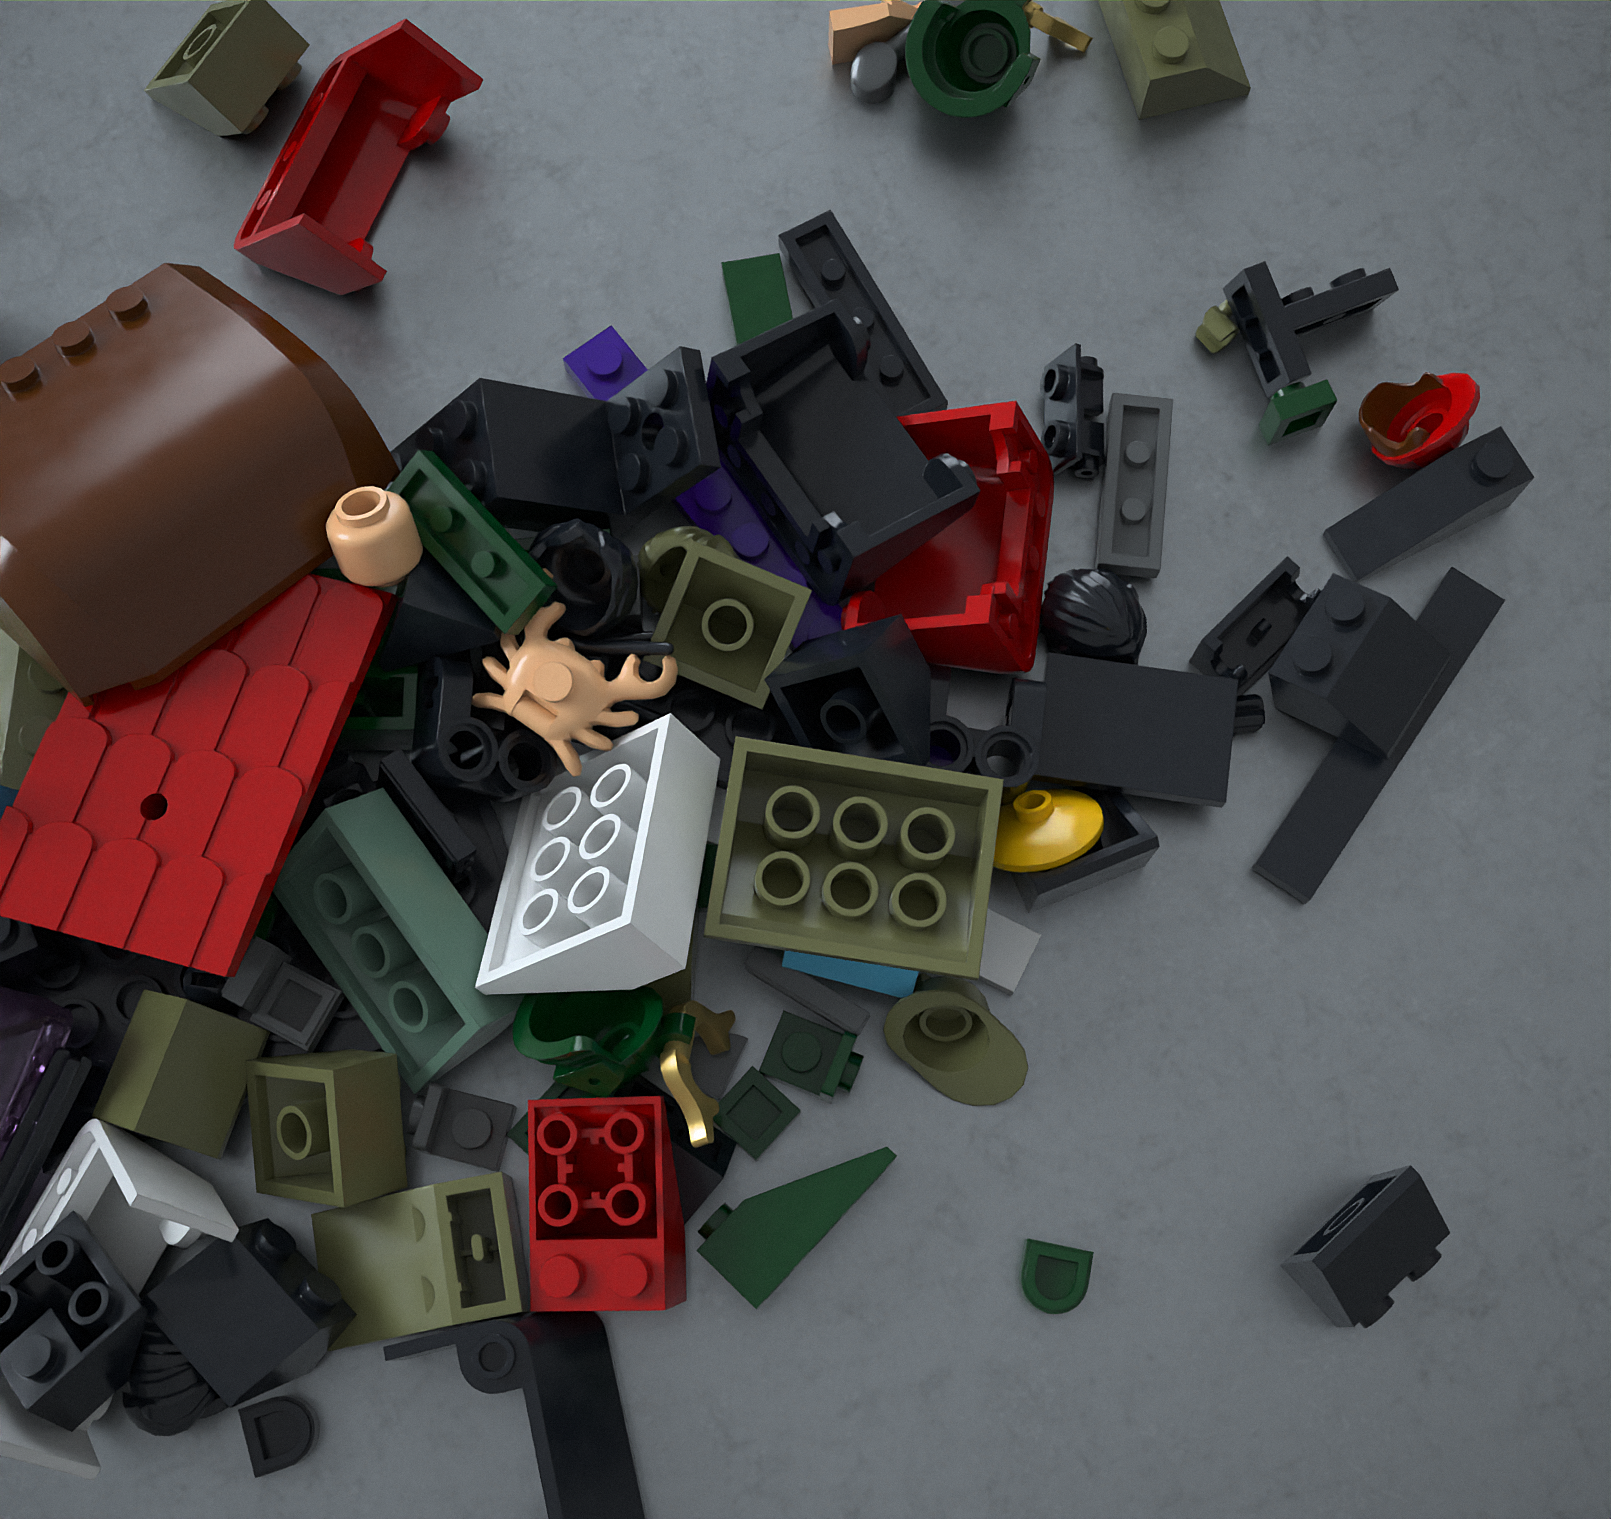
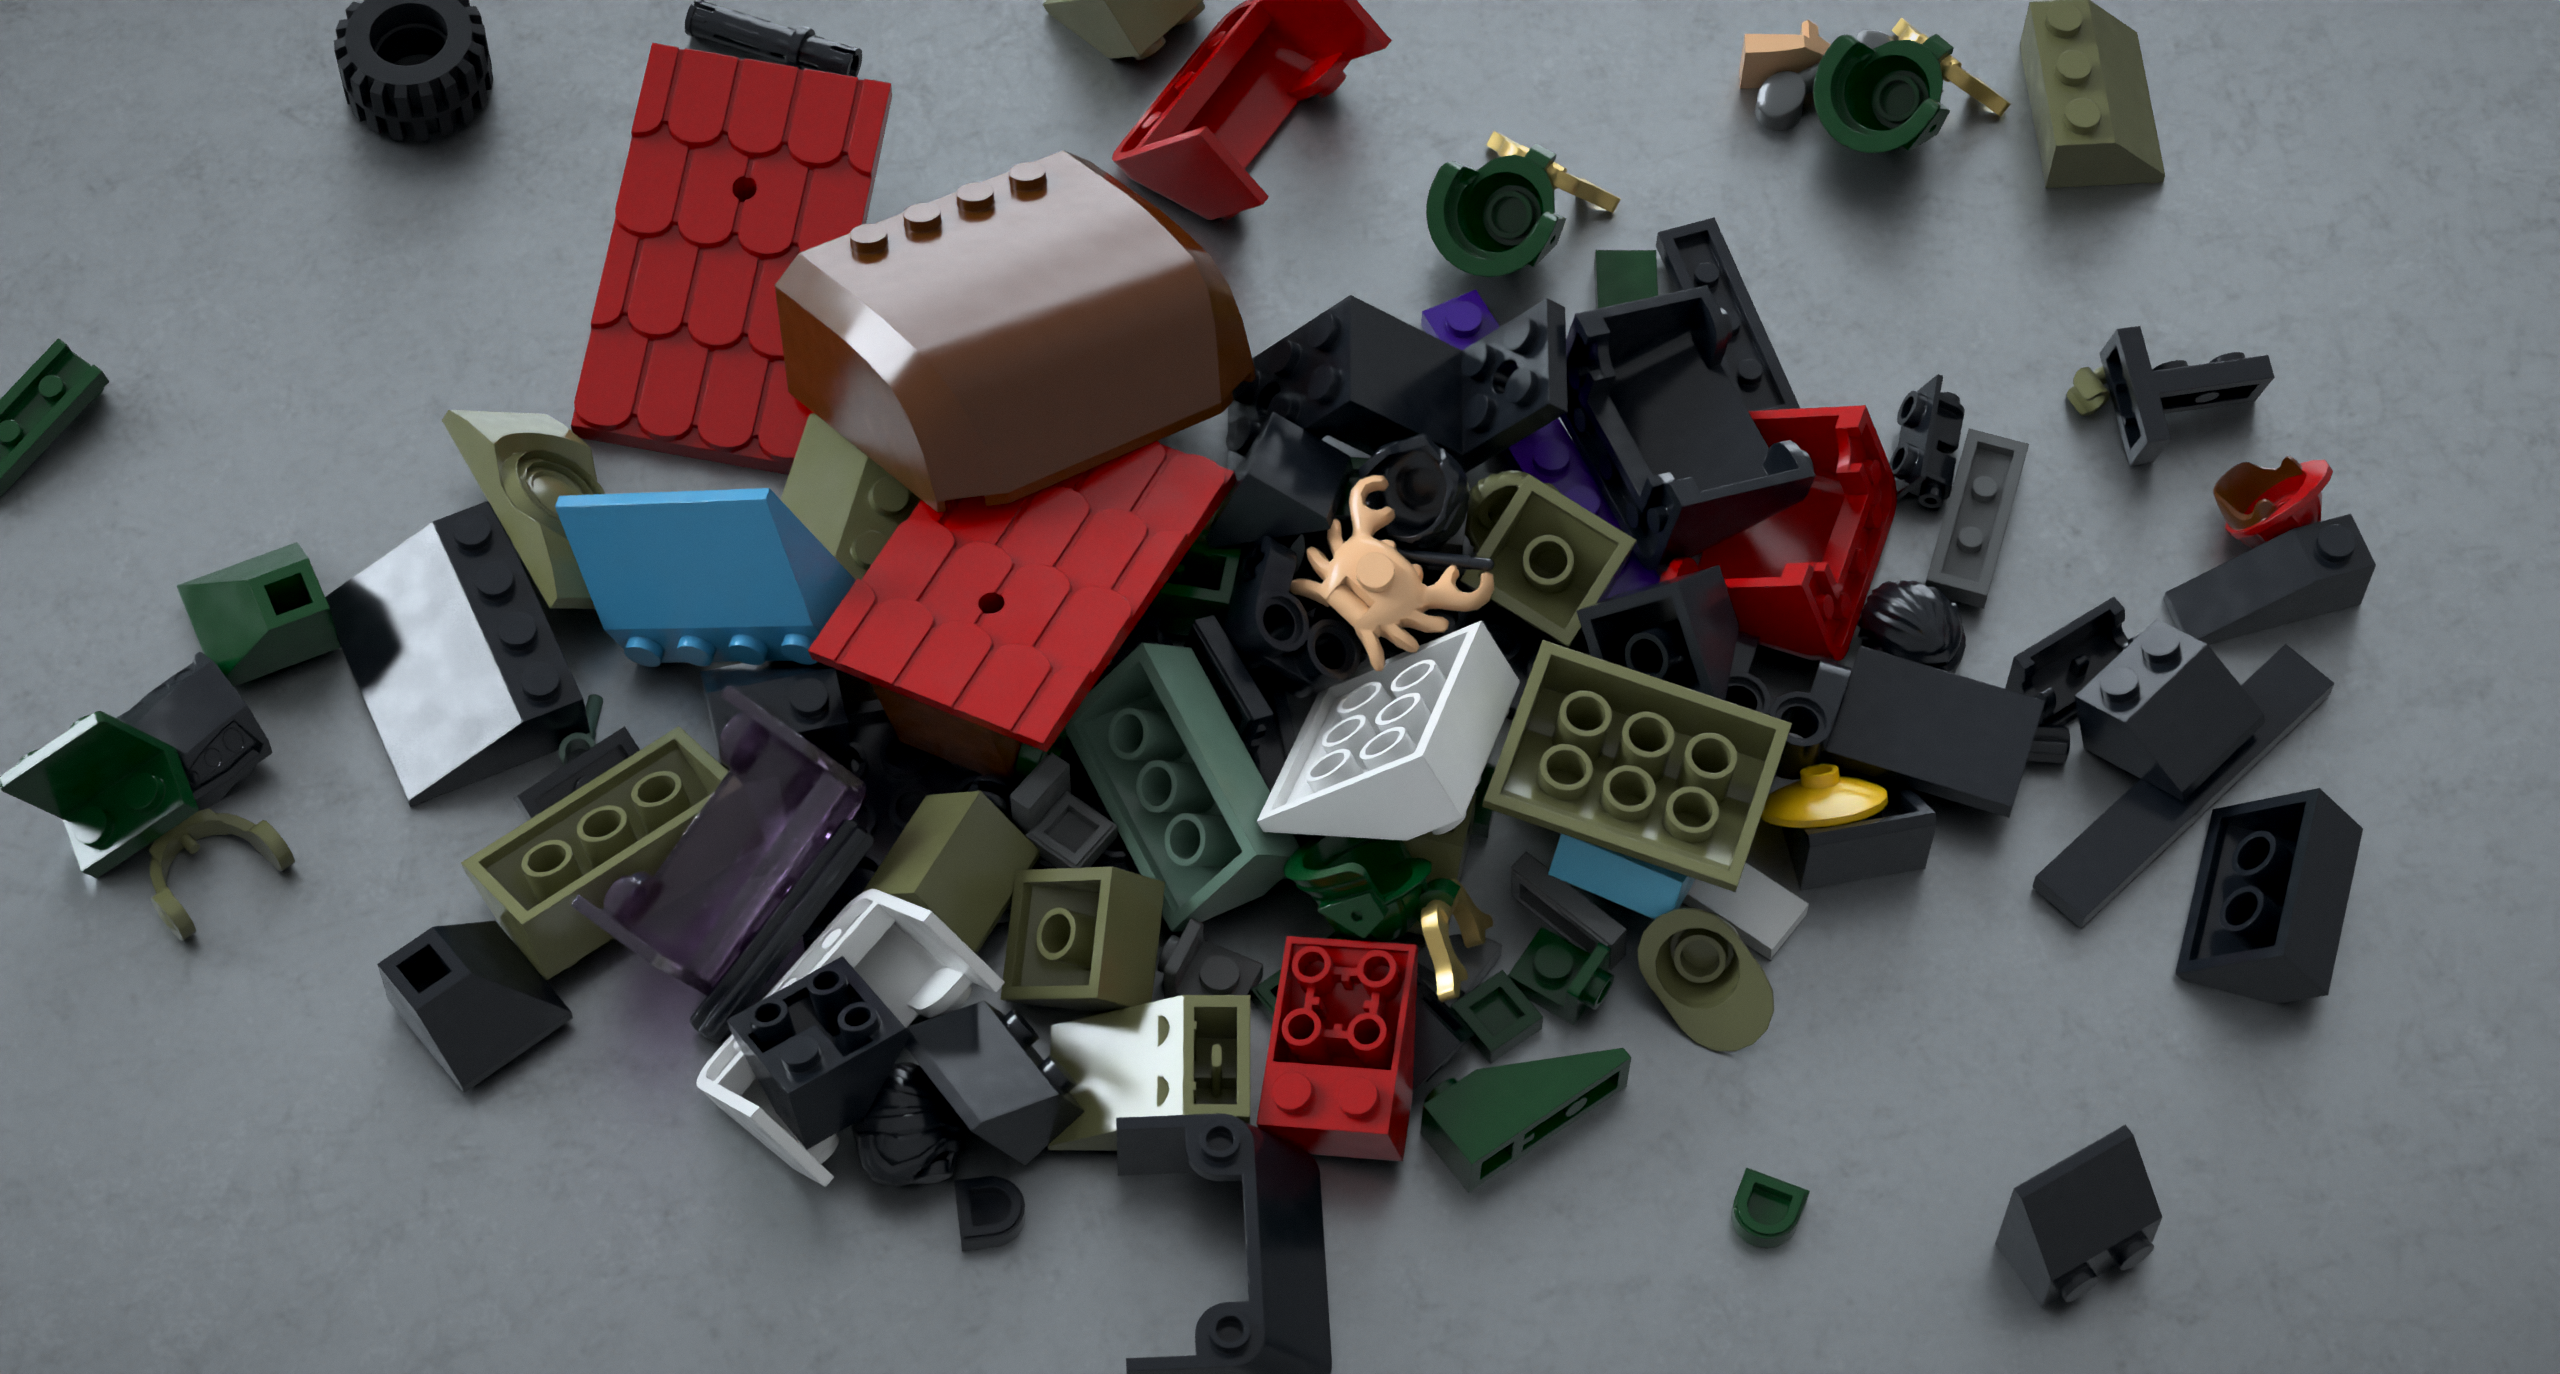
camera: 10 degrees right, 15 degrees down
light nougat head [326,486,423,588] -> none
dark green plate [387,450,558,635] -> none
dark green plate [1258,379,1337,446] -> none
none -> dark green helmet [1426,131,1621,277]
none -> black slope [2175,788,2363,1004]

